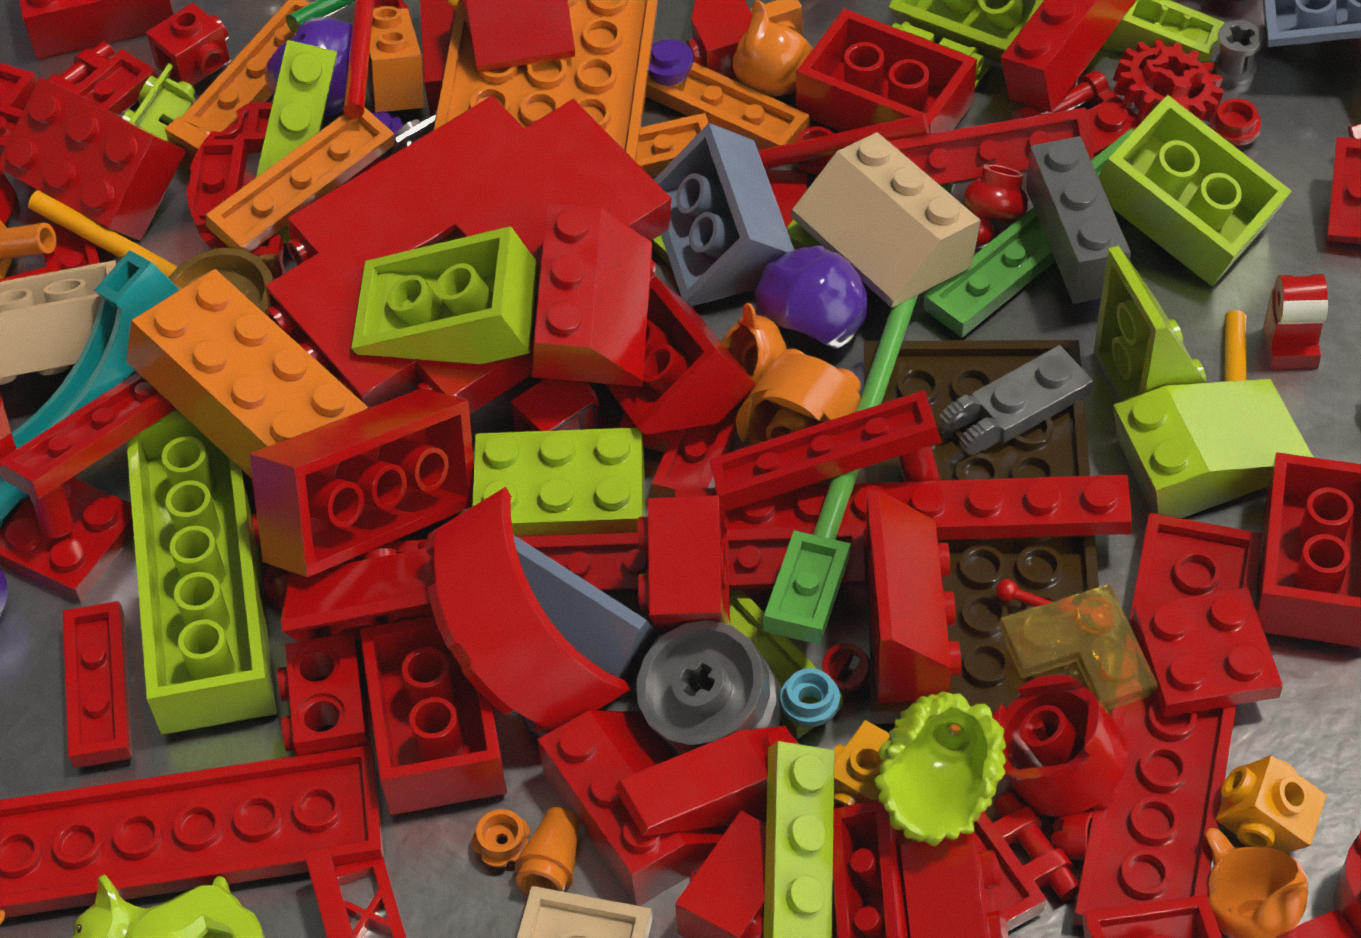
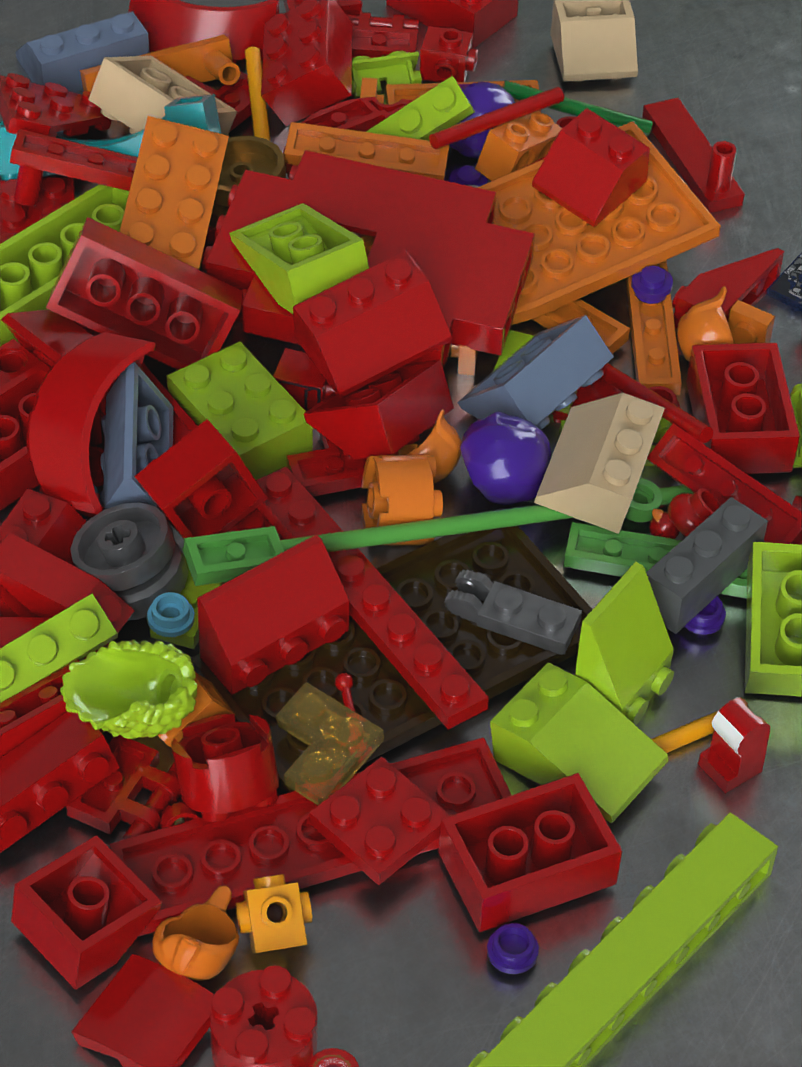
camera: 50 degrees right, 5 degrees down
red piece [709,390,942,512] -> none

